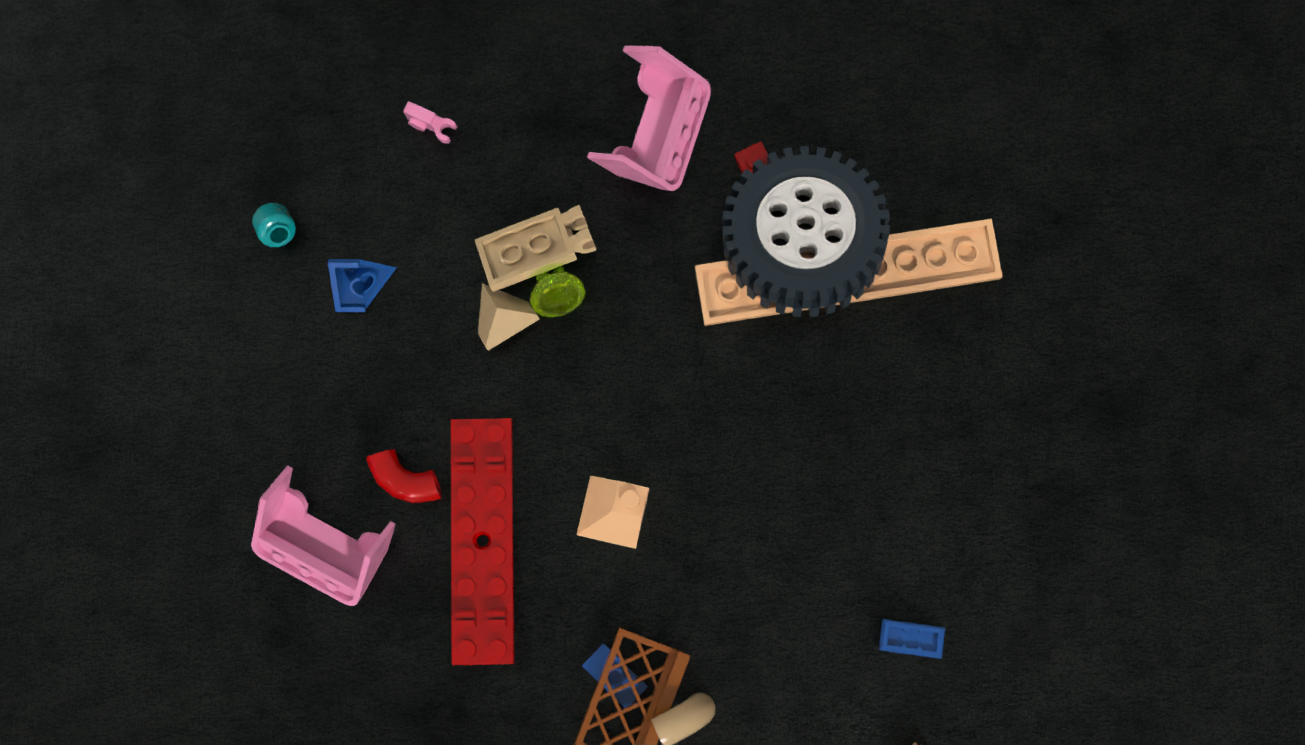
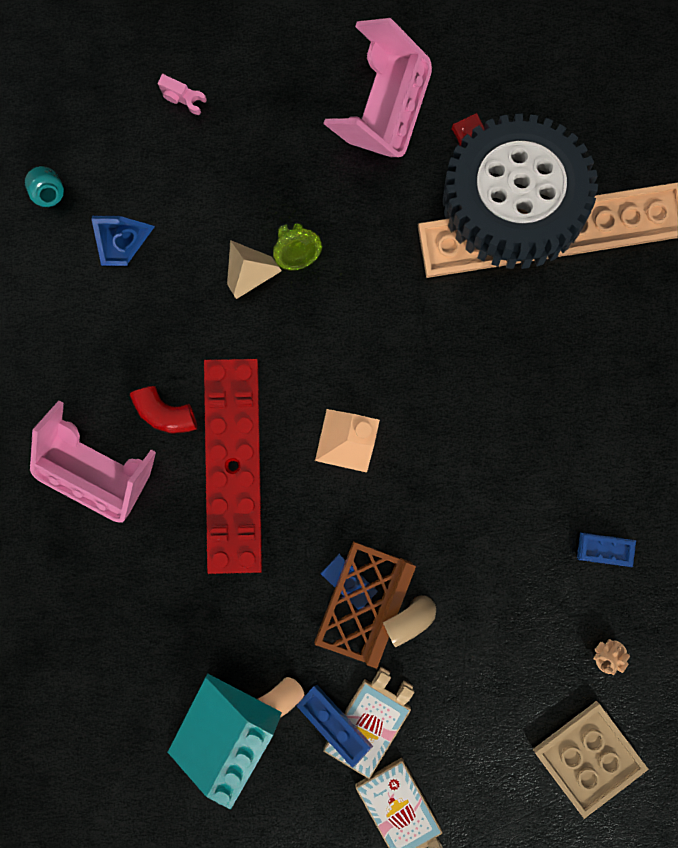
camera: 10 degrees left, 5 degrees up
tan tile [475,205,596,292] -> none

